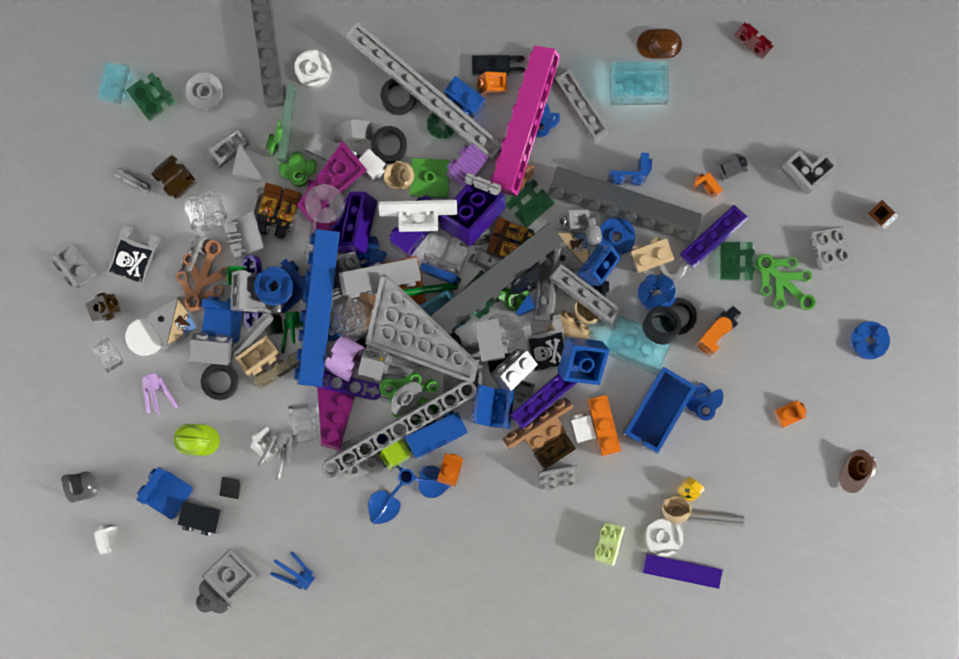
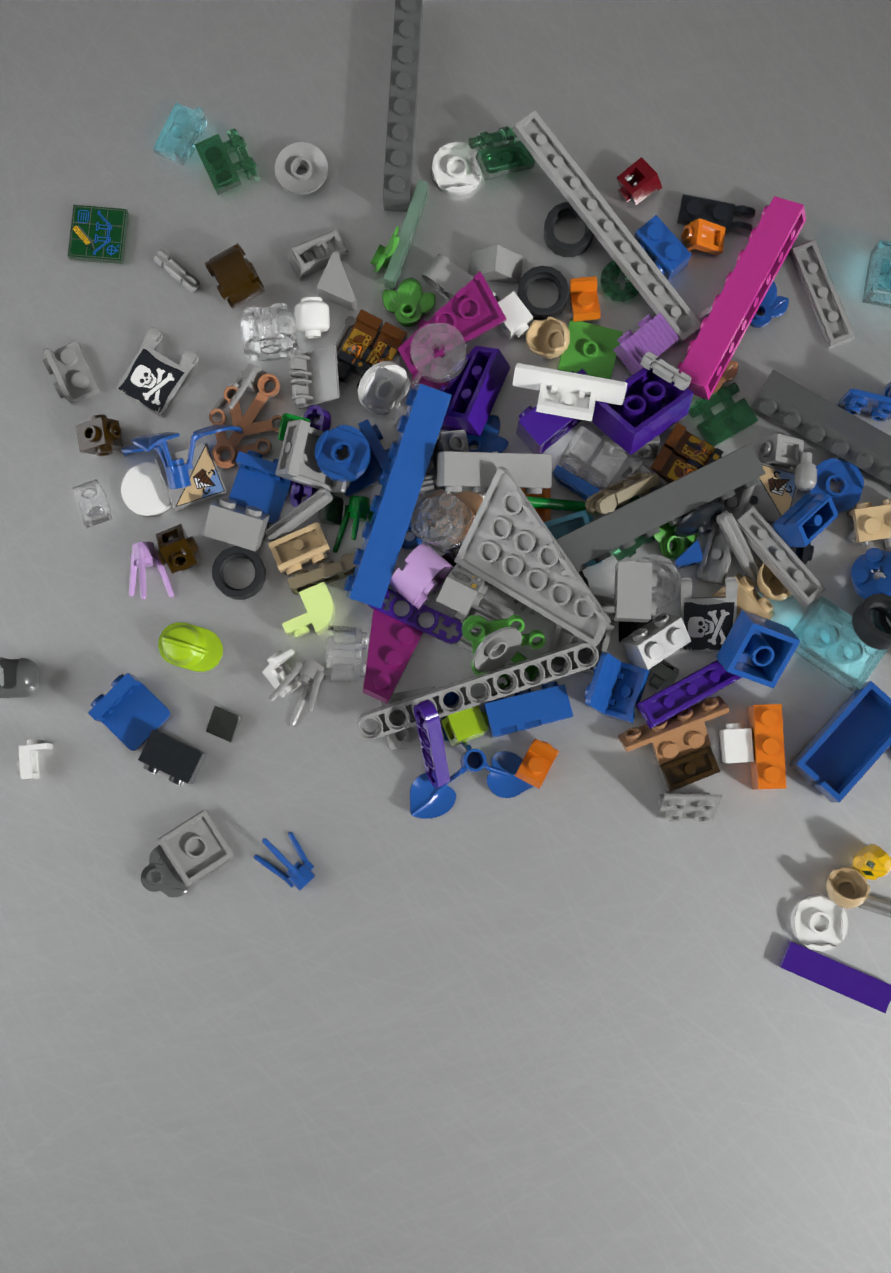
camera: 15 degrees right, 0 degrees up
yellowish green hinge [595,522,624,566] -> none
none -> dark green tile [68,205,128,264]
none -> blue plant [121,425,243,489]
none -> dark brown brick [156,524,199,574]
none -> yellowish green brick [282,582,335,638]
none -> white head [294,297,330,339]
none -> white tile [358,361,410,415]
none -> dark purple beam [414,699,450,789]
none -> clear green plate [469,126,536,180]
none -> orange bracket [569,276,601,322]
none -> dark tan hinge [585,472,660,515]
none -> dark red brick [616,157,662,205]
none -> light grey axle [716,511,760,579]

